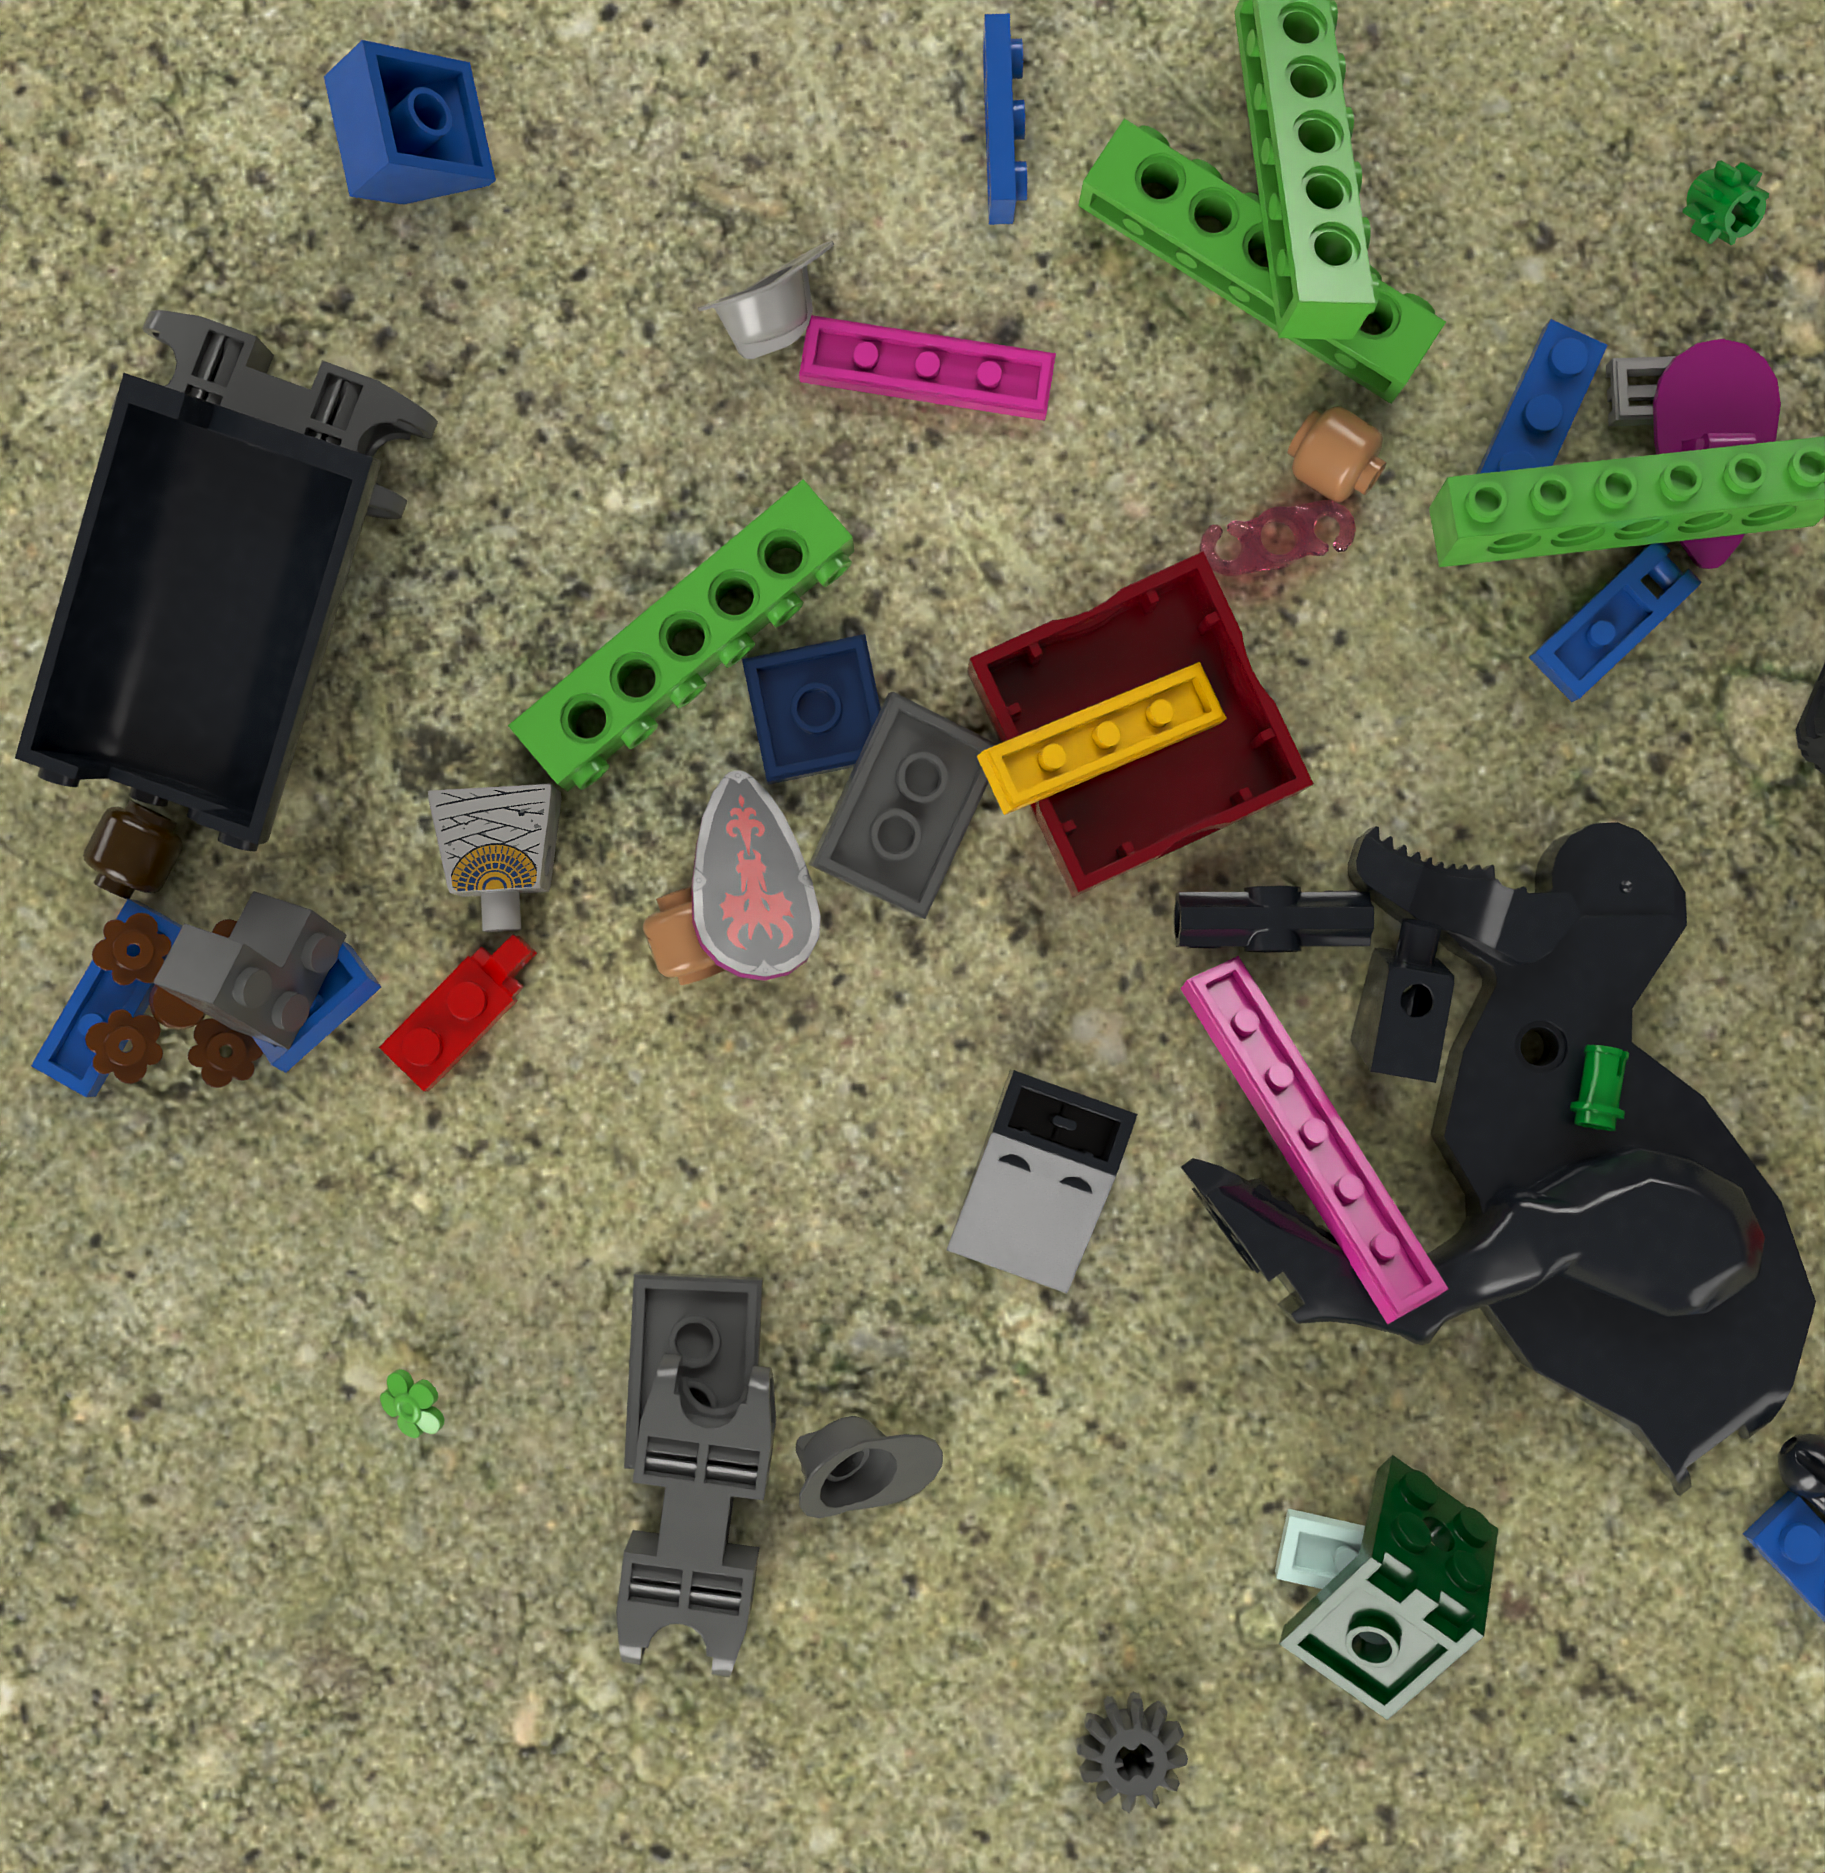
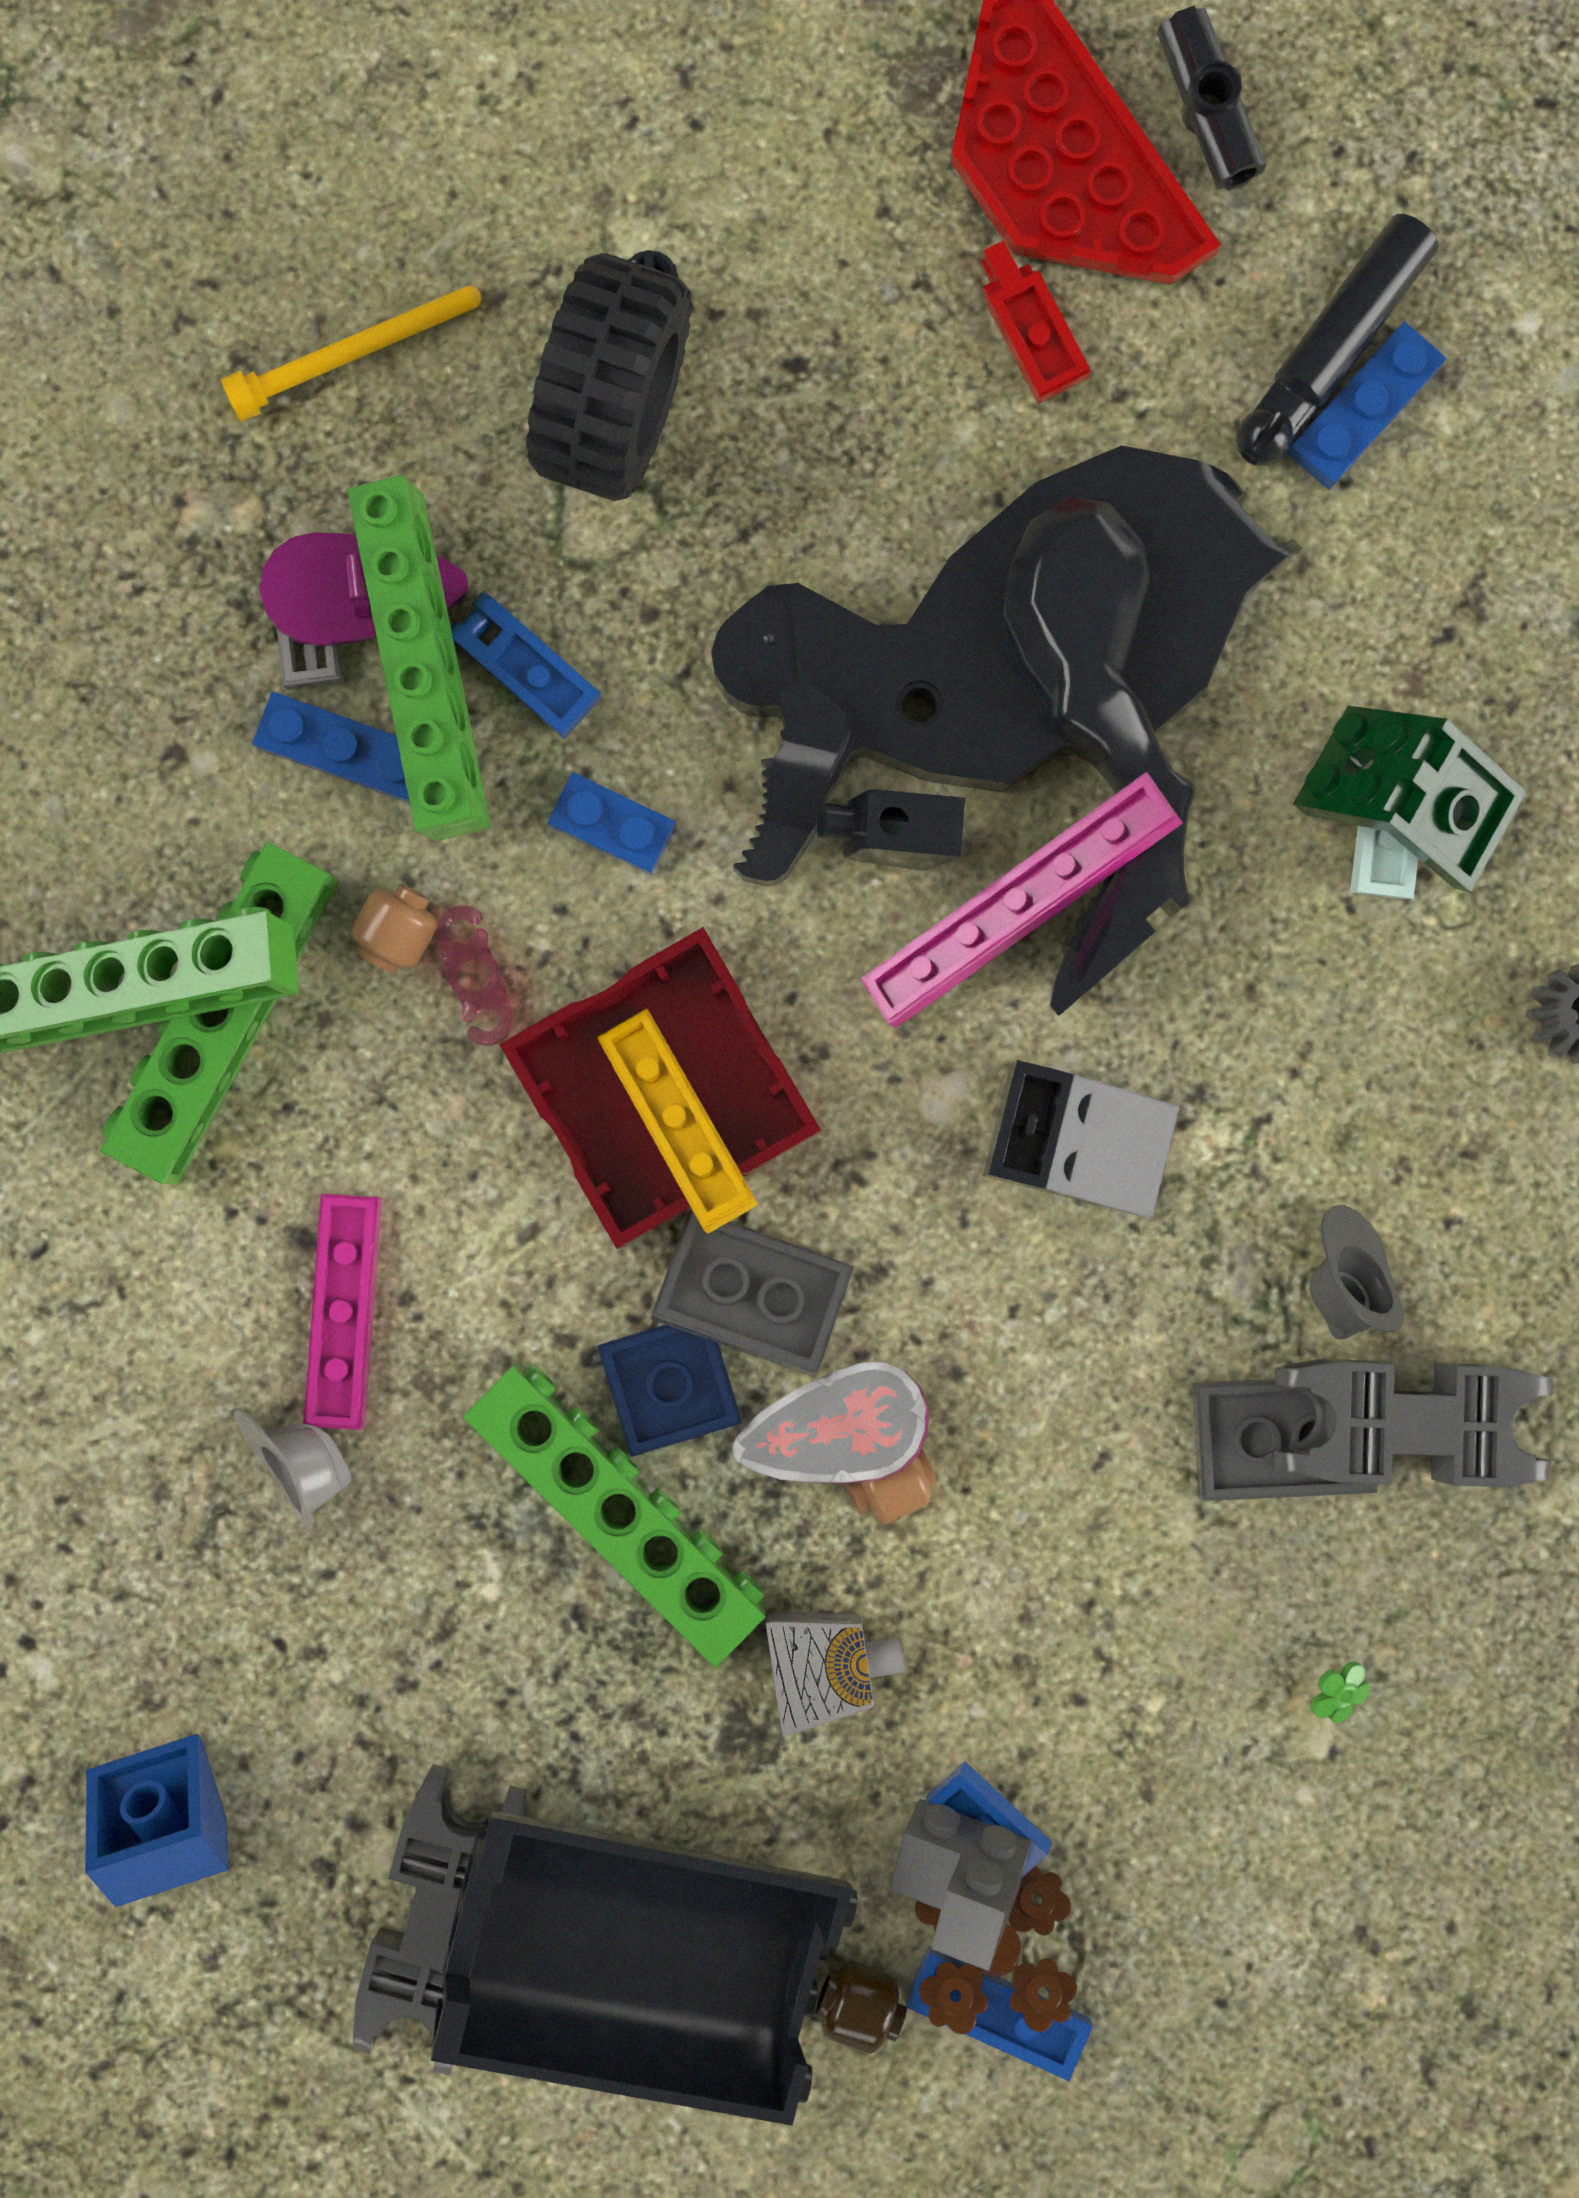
camera: 90 degrees left, 0 degrees up
red hinge [379,934,538,1092] -> none
blue plate [982,13,1027,225] -> none
black piece [1174,886,1374,953] -> none
green pin [1570,1045,1629,1131] -> none
green gear [1683,160,1769,245] -> none
none -> blue plate [547,772,677,876]

